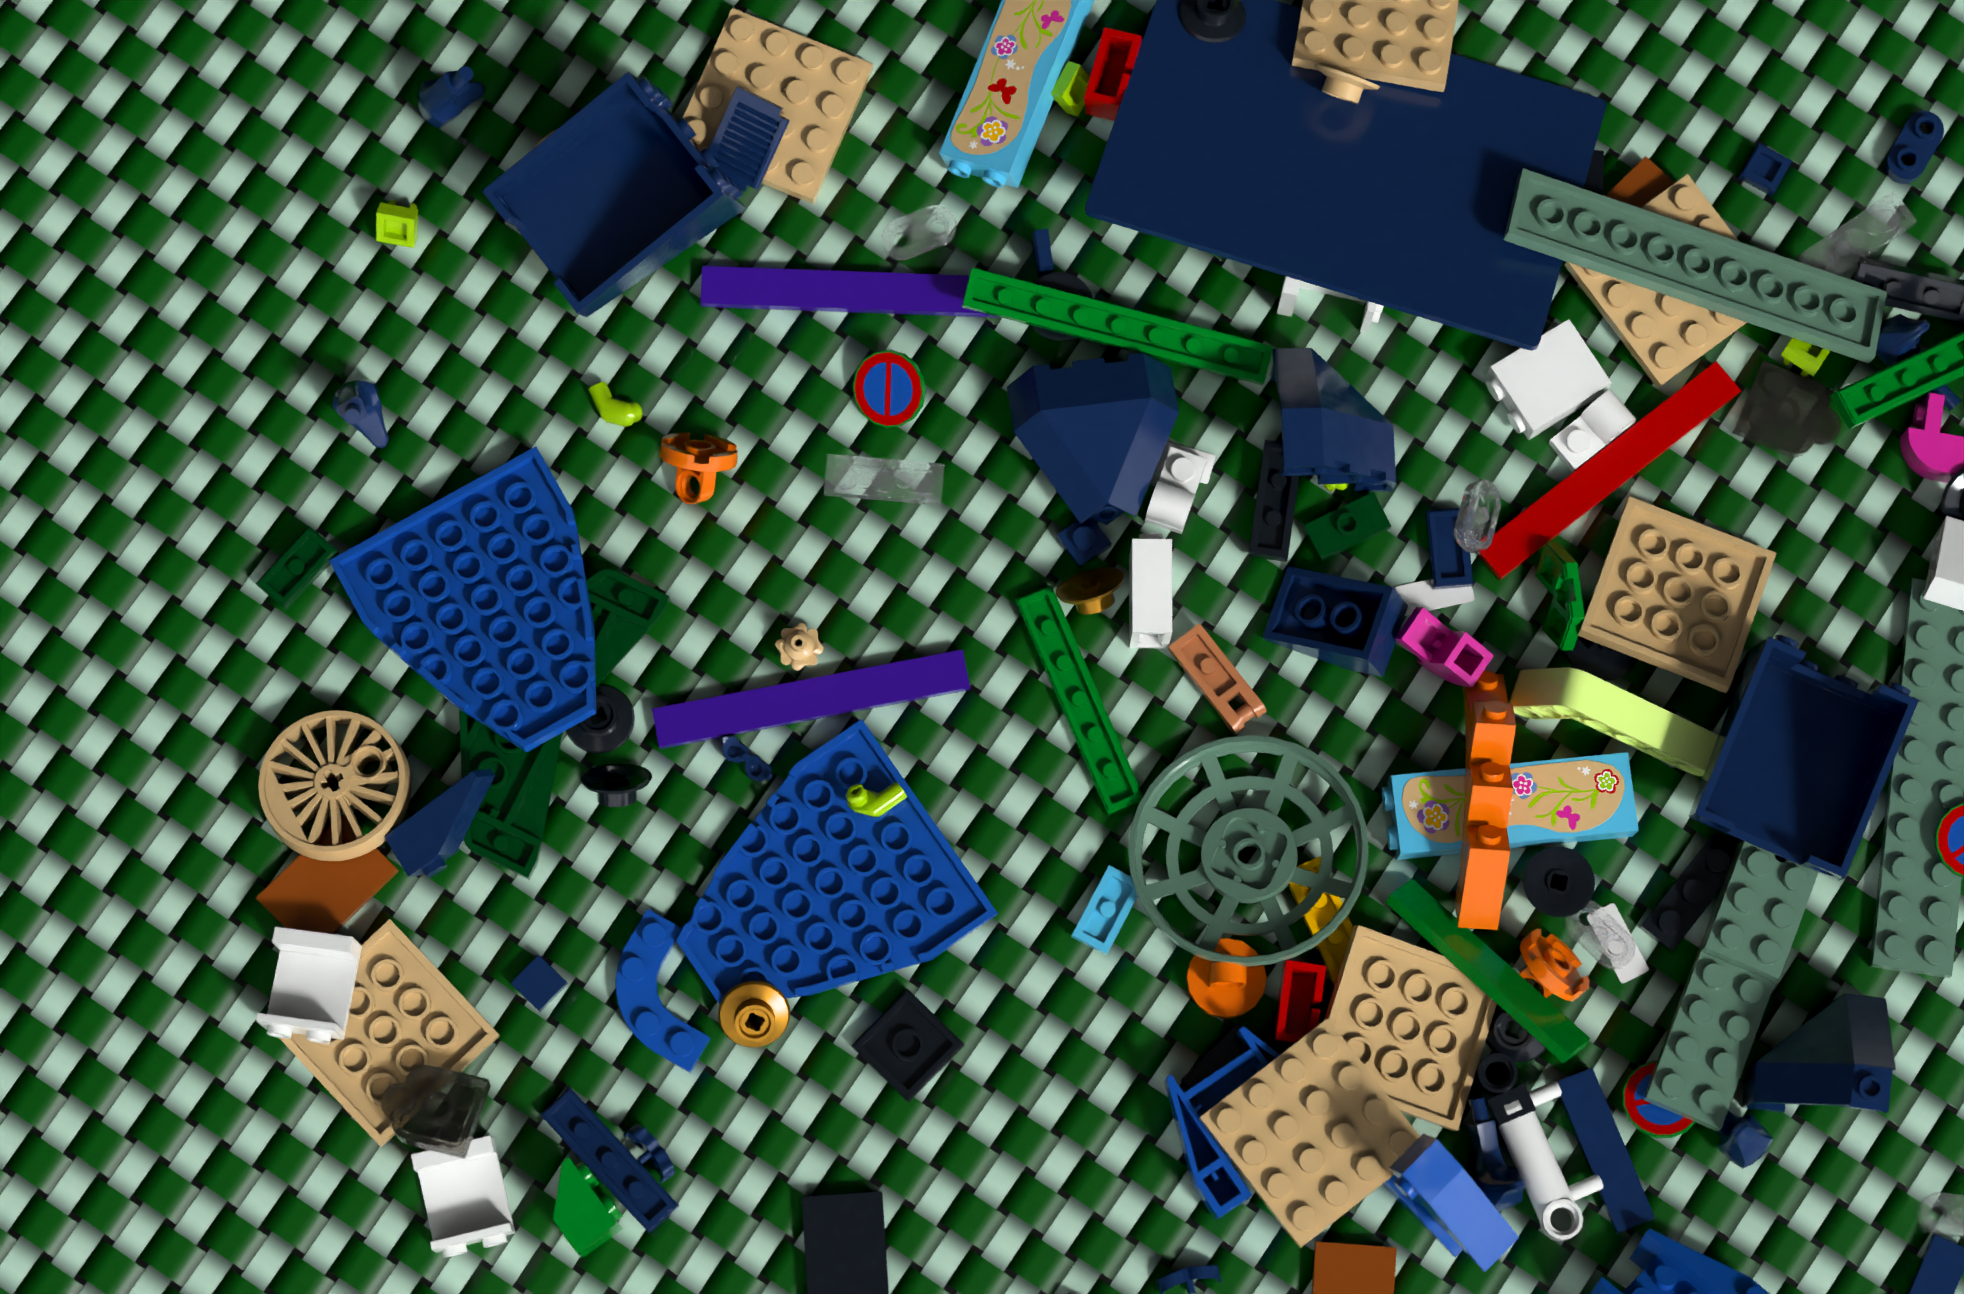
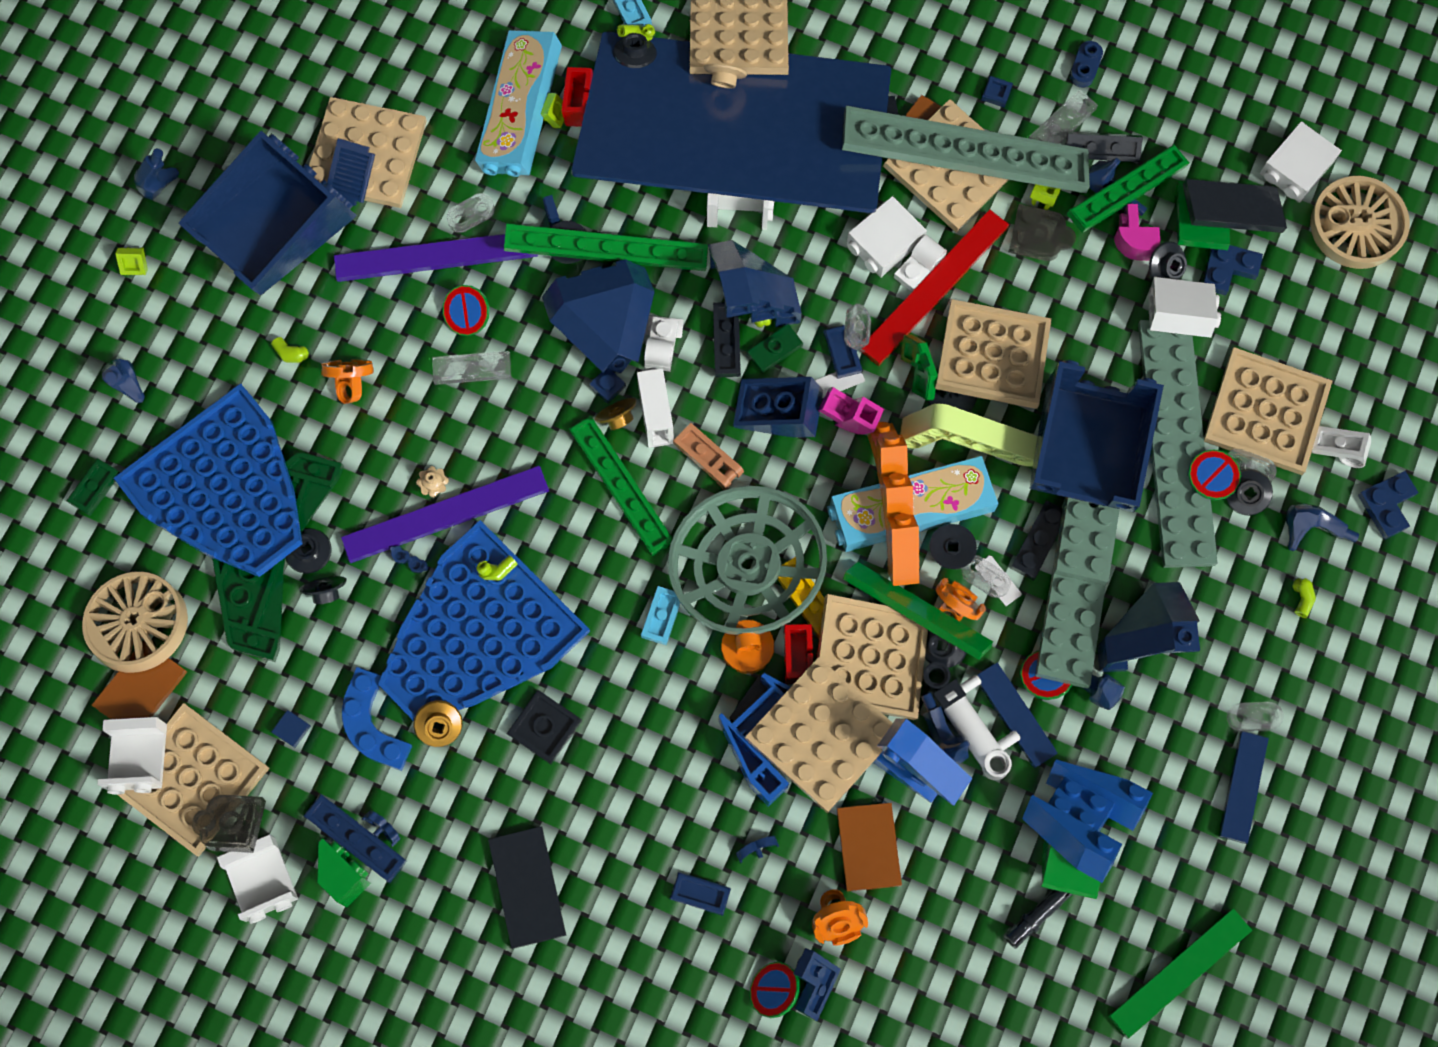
camera: 10 degrees left, 5 degrees down
dark blue slope [385,769,495,878] -> none

